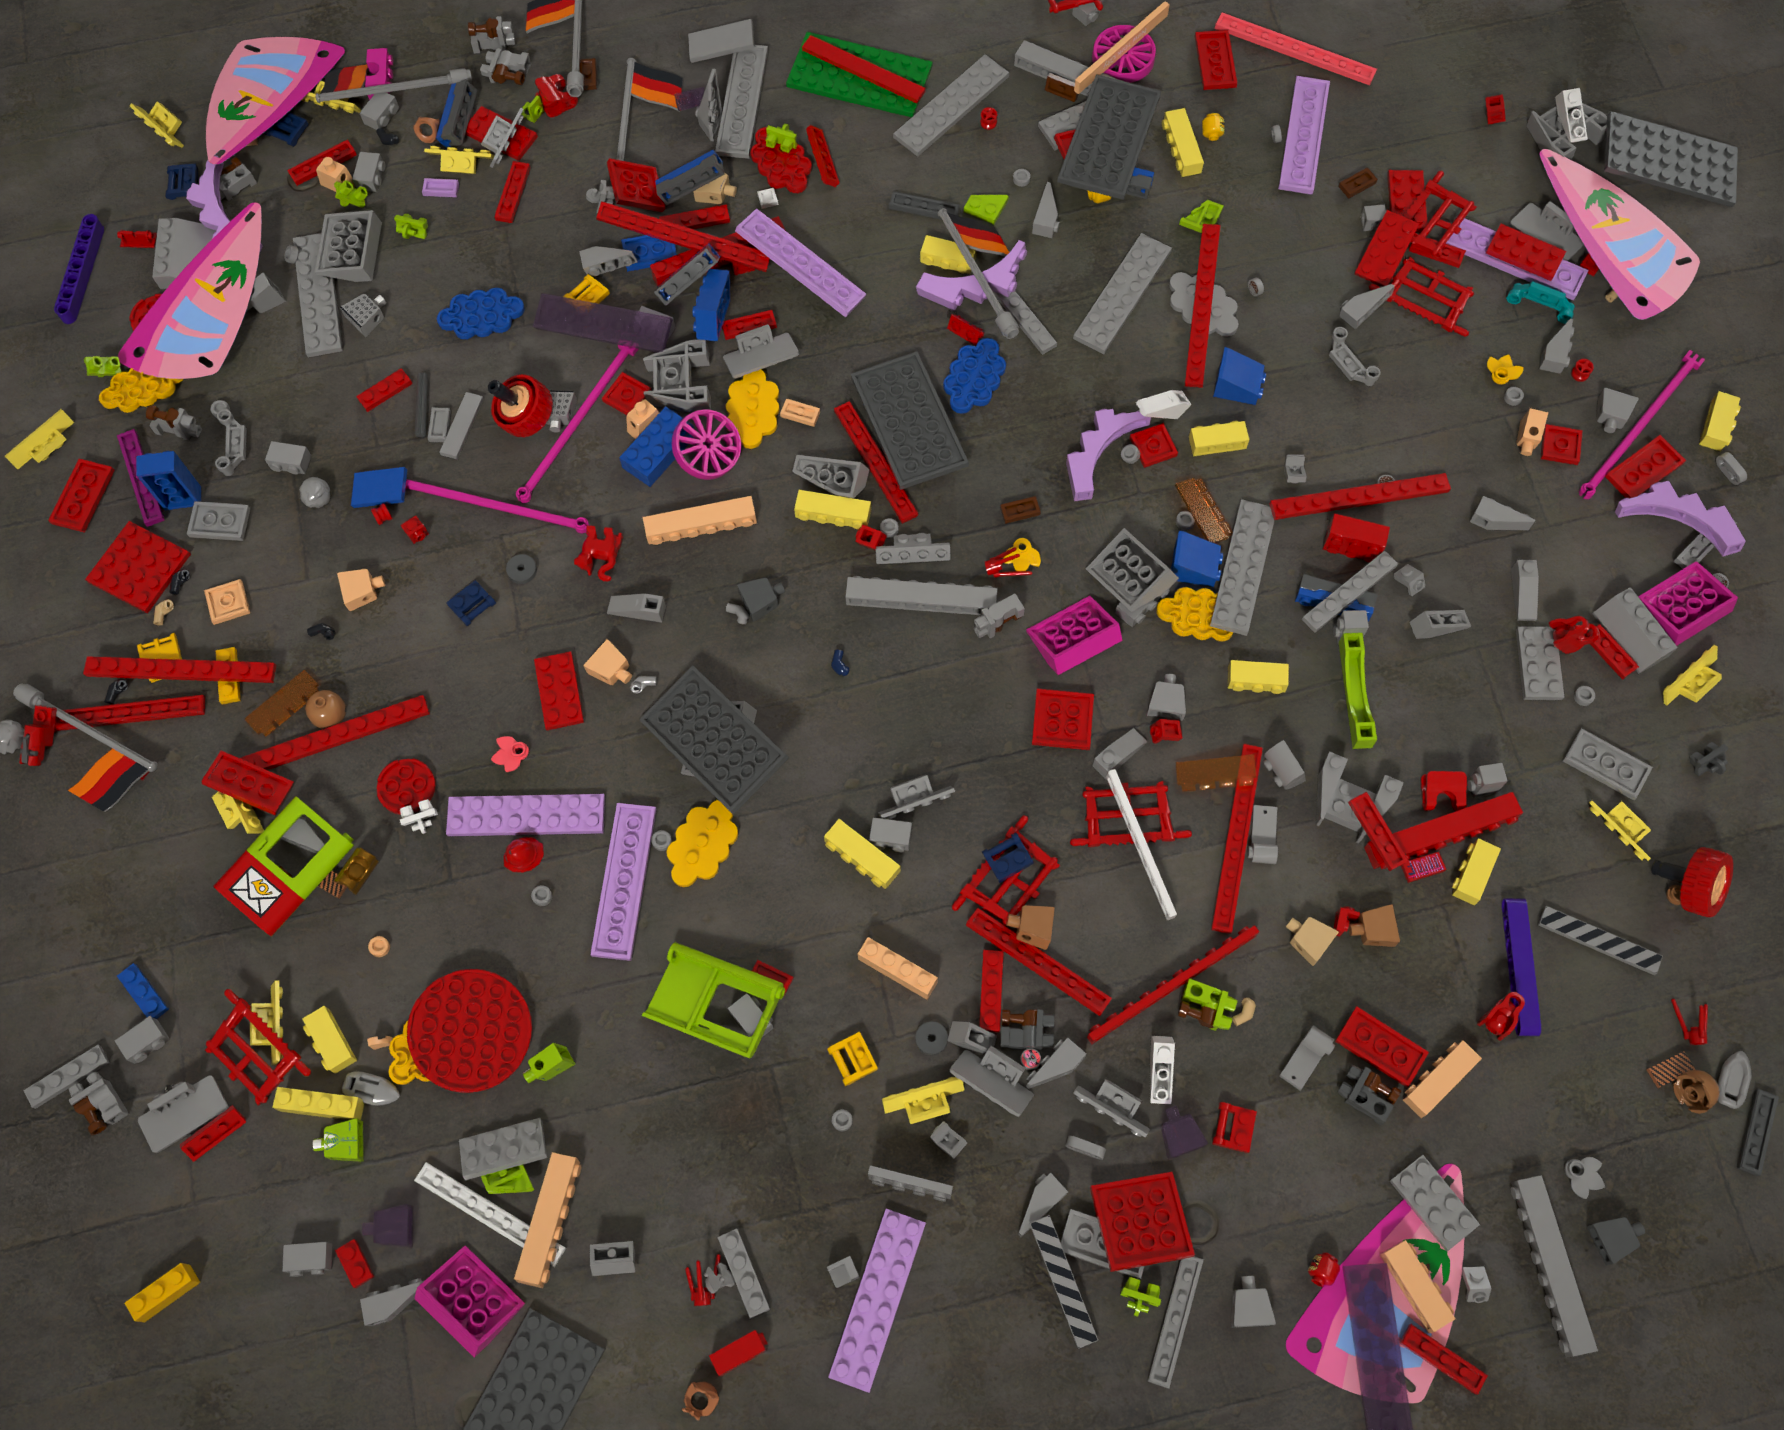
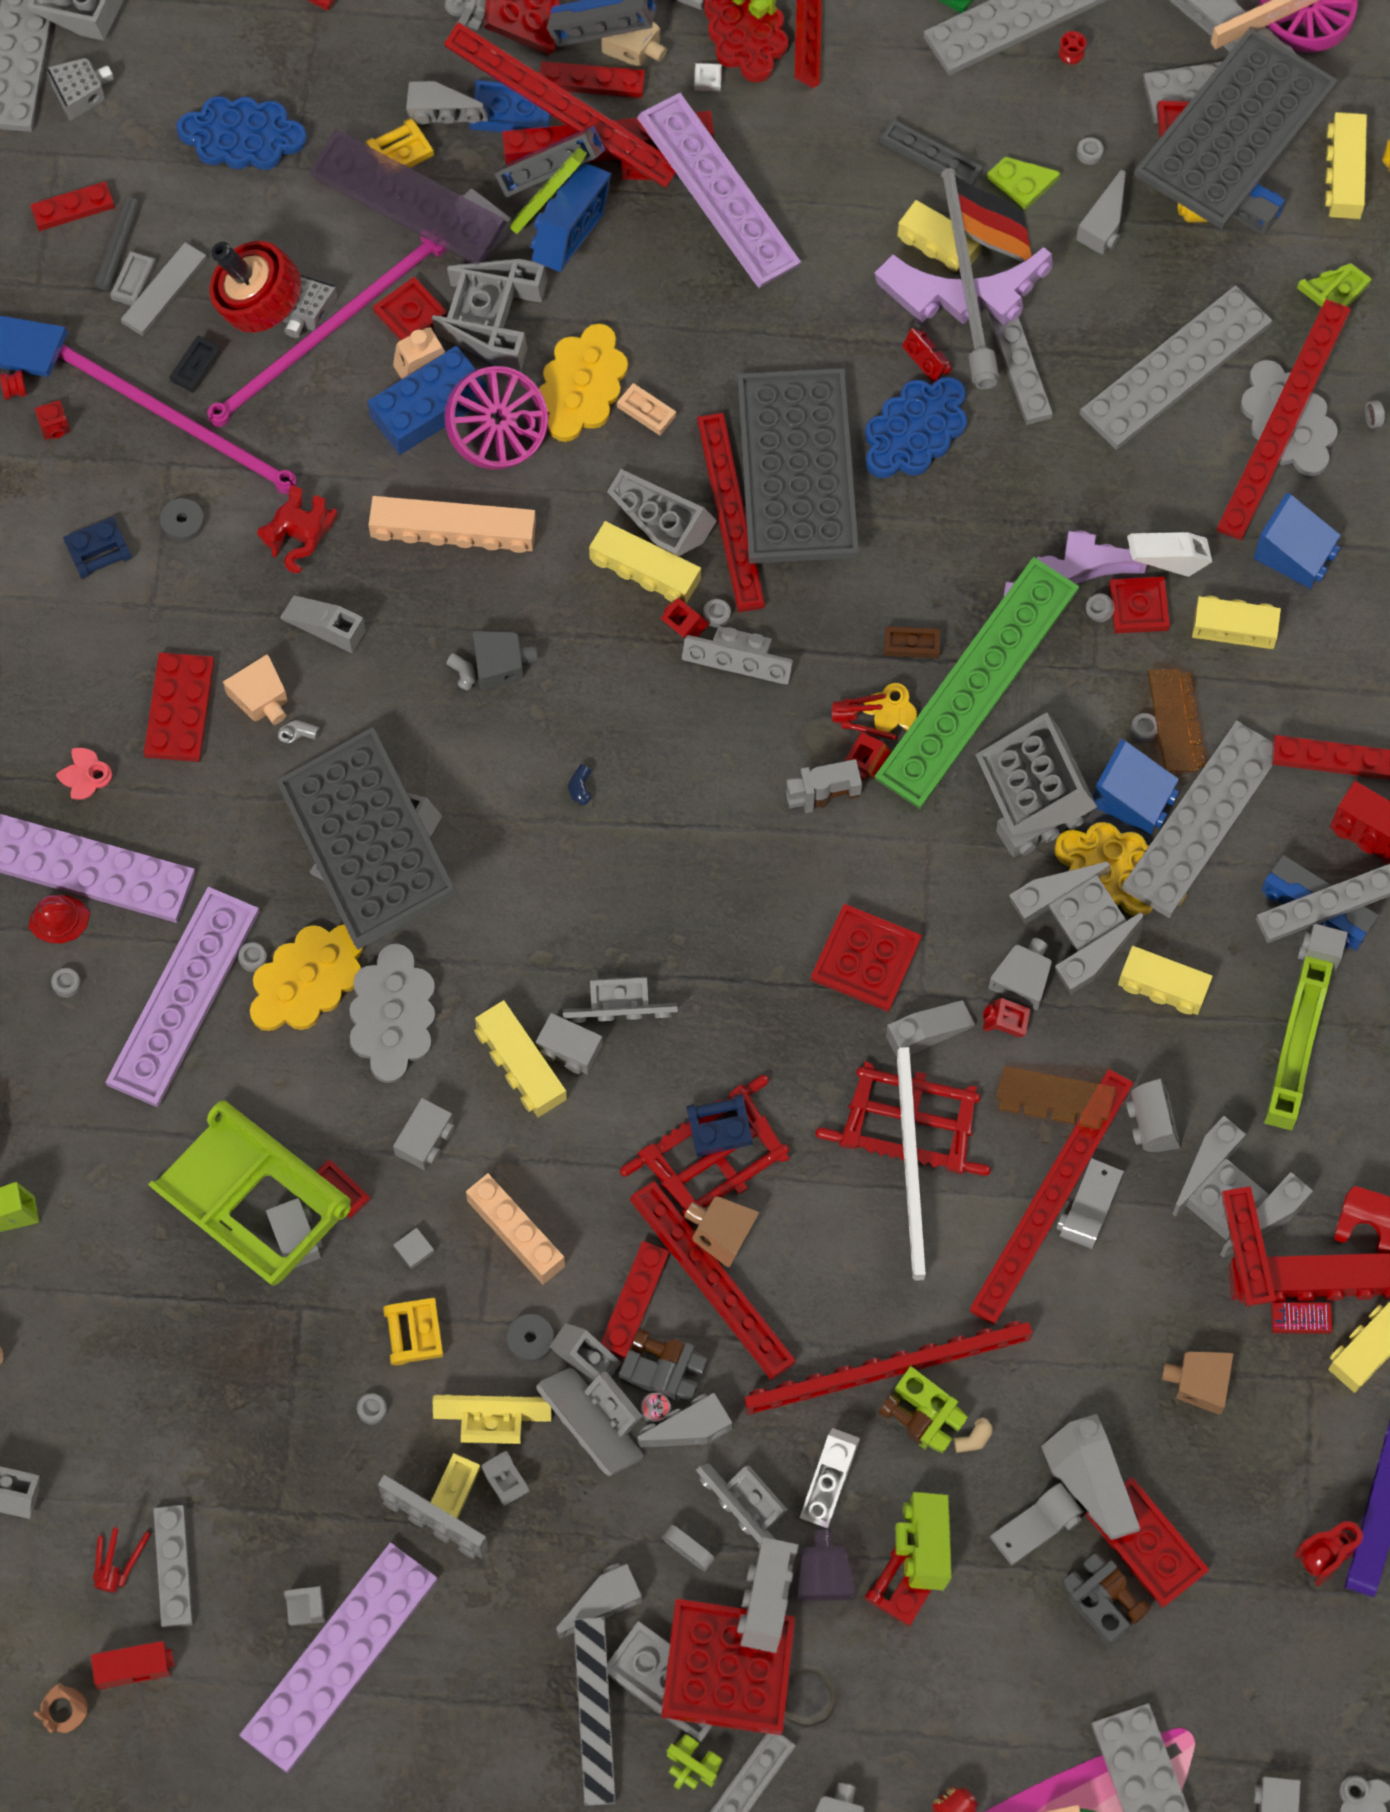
camera: 15 degrees right, 0 degrees up
light grey piece [704,1263,735,1294] -> none
red plate [722,310,777,340] -> none
light grey bracket [723,324,799,378] -> none
light grey brick [846,576,997,615] -> none
dark pink slope [1026,596,1123,675] -> none
reddish brown plate [1045,73,1078,102] -> none
light grey bracket [1284,455,1306,483] -> none
tan torso [1286,917,1339,966] -> none
red bracket [1333,906,1360,937] -> none
light nougat brick [1403,1040,1482,1118] -> none
none -> black plate [170,335,221,393]
none -> light grey plate [349,944,435,1083]
none -> light grey brick [393,1098,455,1171]
none -> light grey tile [393,1228,435,1270]
none -> light yellow plate [431,1453,481,1519]
none -> lime tile [510,148,587,234]
none -> light grey wedge [737,1537,798,1653]
none -> red brick [845,732,892,780]
none -> bright green plate [875,557,1079,810]
none -> lime piece [895,1492,951,1590]
none -> light grey wedge [1009,862,1143,995]
none -> light grey wedge [1041,1414,1140,1540]

